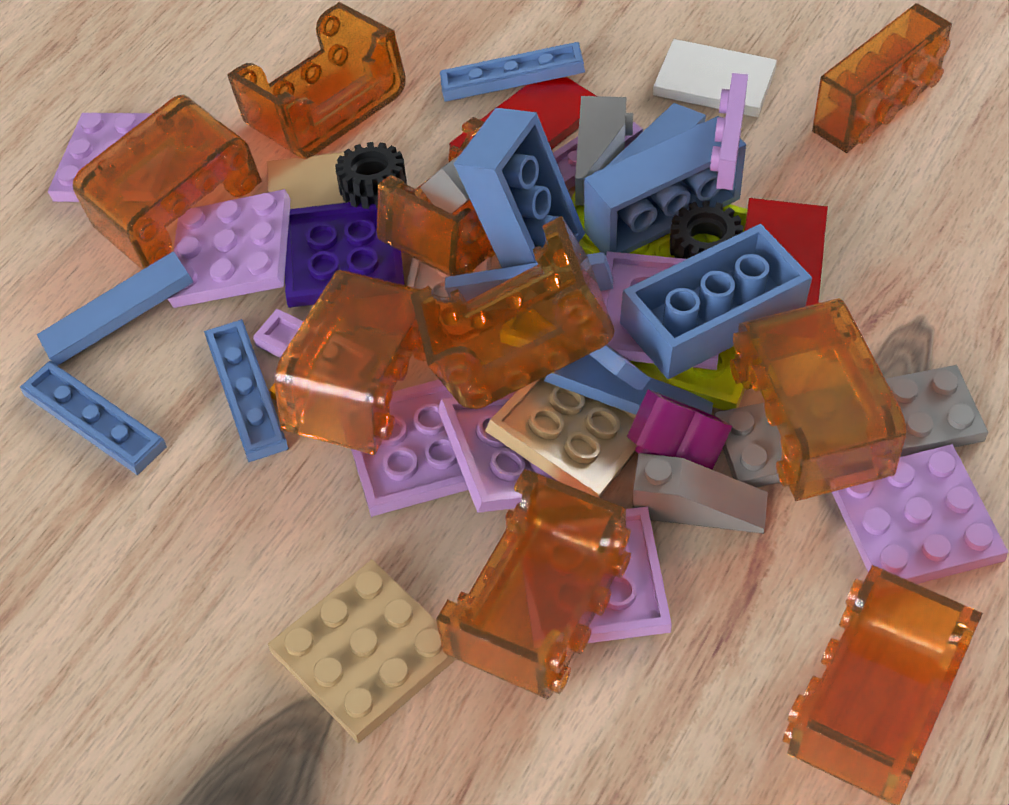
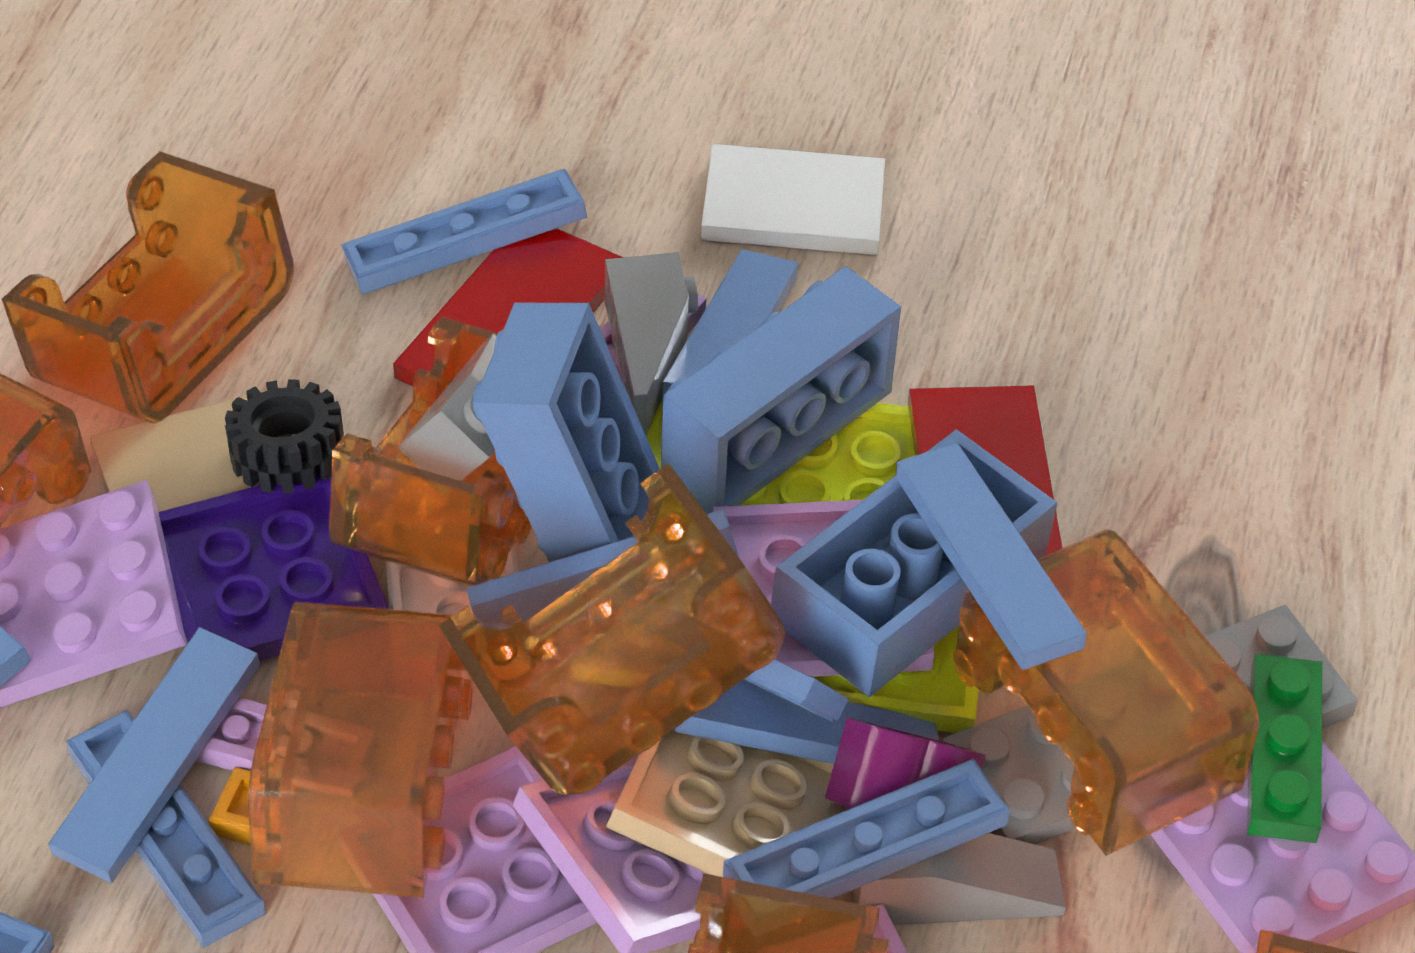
camera: 20 degrees left, 5 degrees down
black tyre [670,201,743,259] -> none
lavender plate [710,73,748,190] -> none
clear orange brick [812,3,952,153] -> none
none -> medium blue tile [48,627,260,883]
none -> medium blue tile [723,758,1010,930]
none -> medium blue tile [896,443,1087,670]
none -> green plate [1247,654,1322,843]

